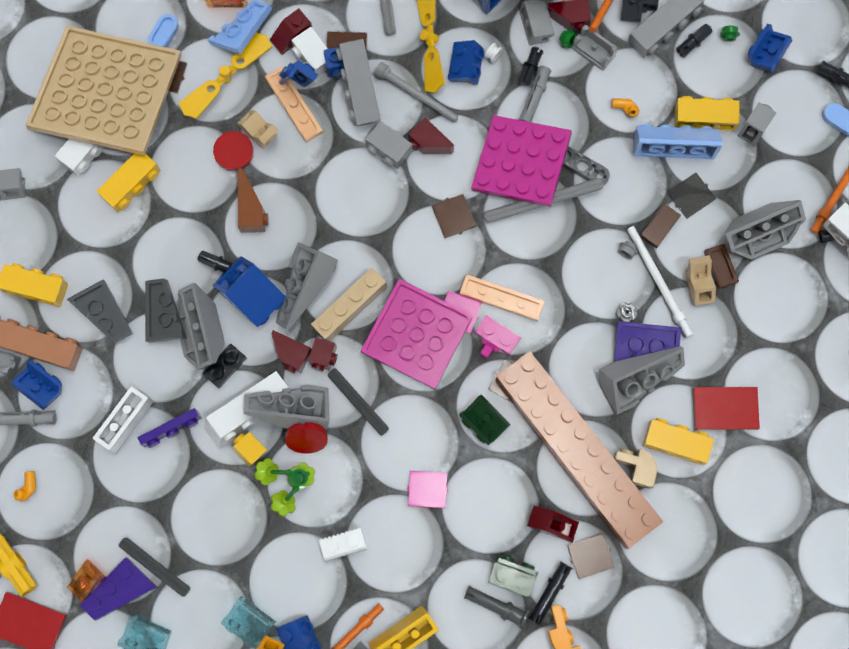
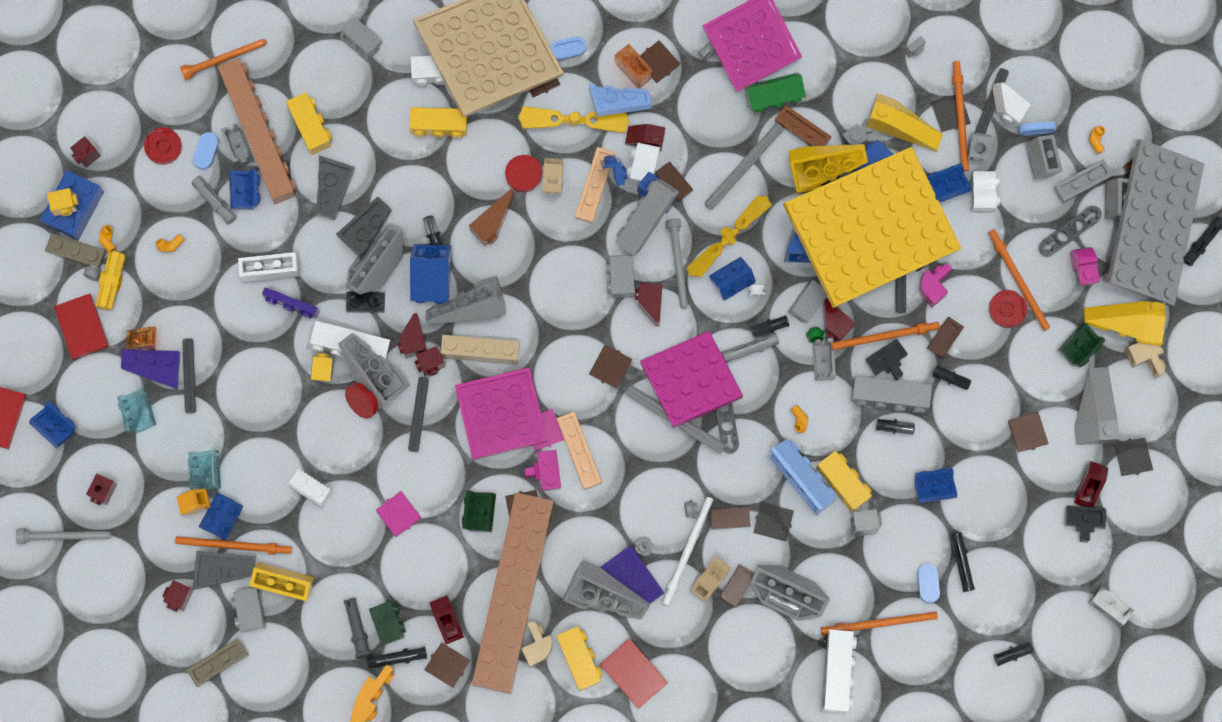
camera: 45 degrees right, 0 degrees up
lime plant [254,458,315,516] -> none
green plate [720,25,740,42] -> none

